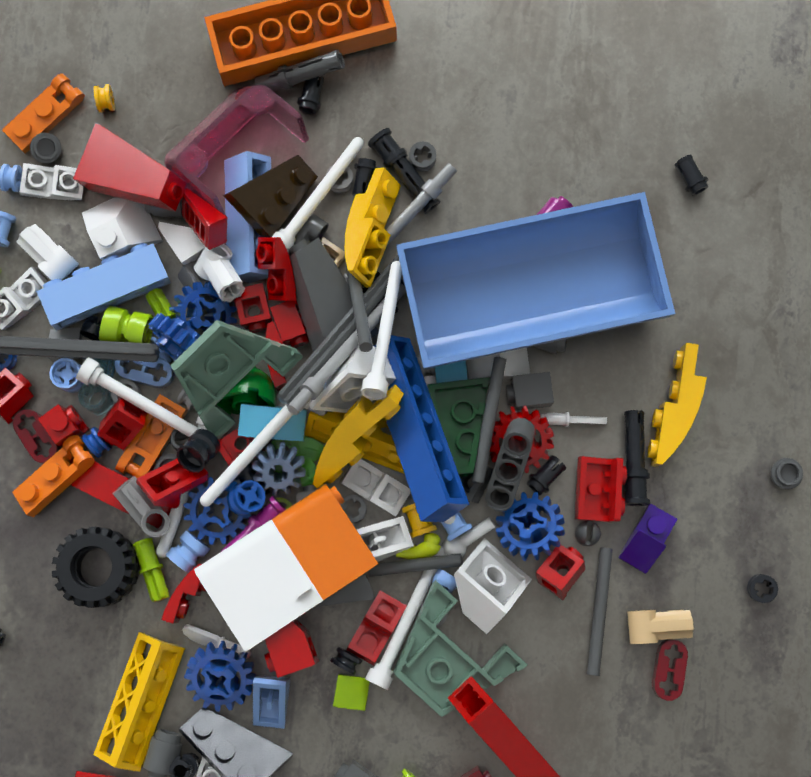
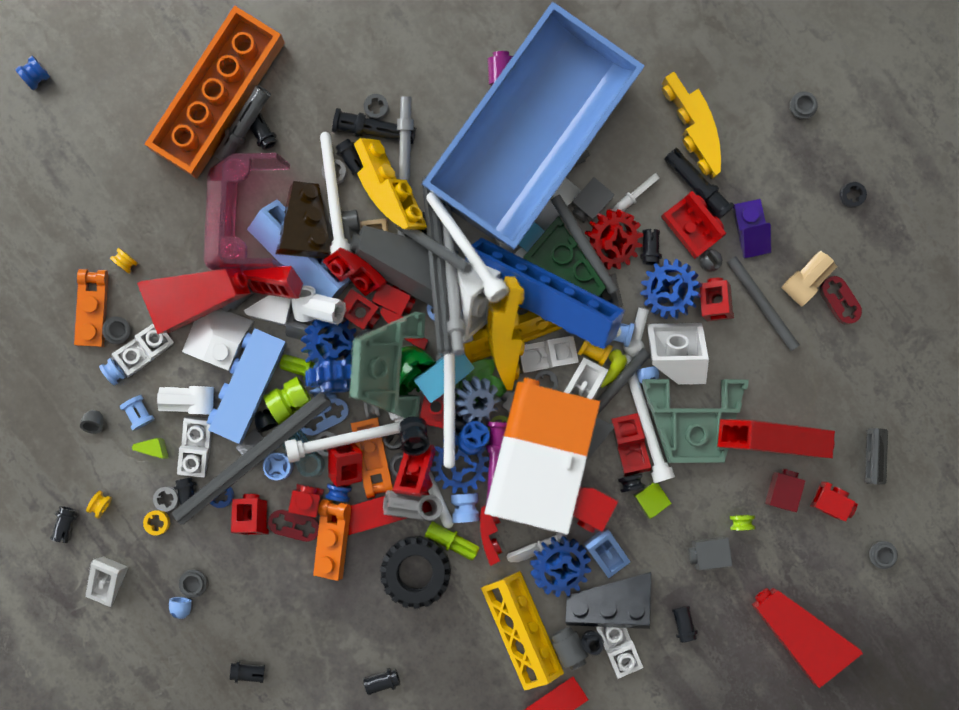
camera: 45 degrees left, 5 degrees up
dark grey beam [485,418,536,511] -> none

